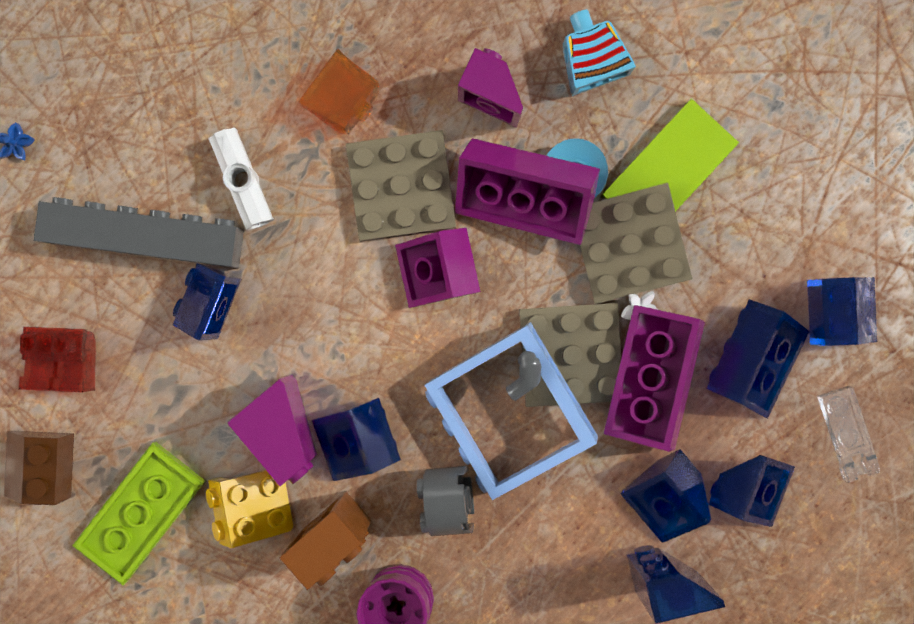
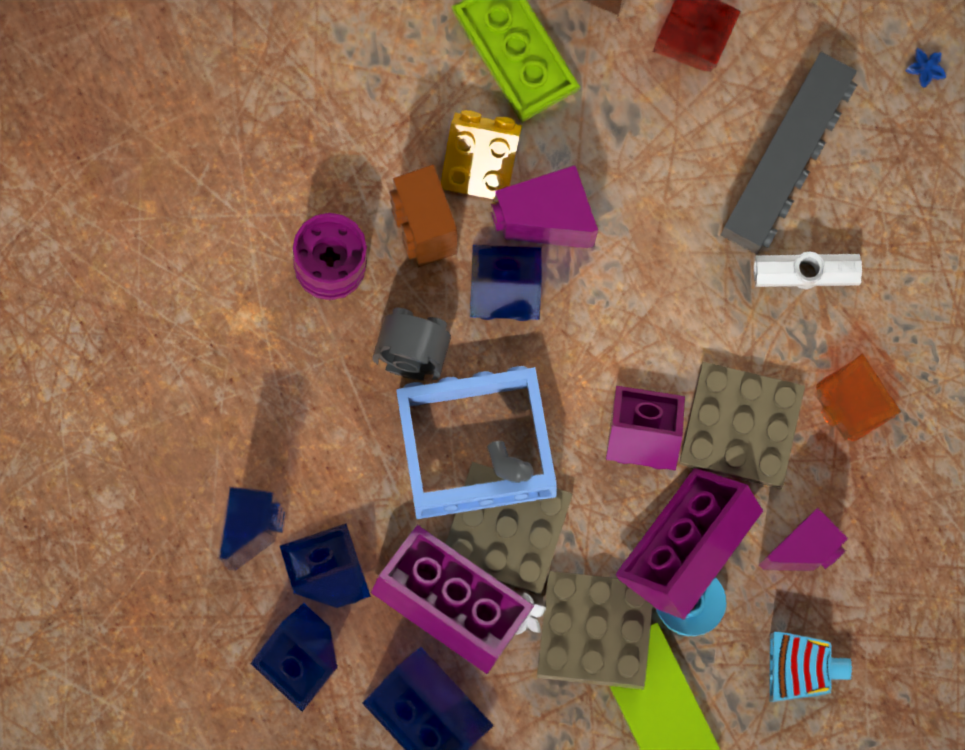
camera: 105 degrees right, 10 degrees down
clear blue slope [173,263,242,341] -> none

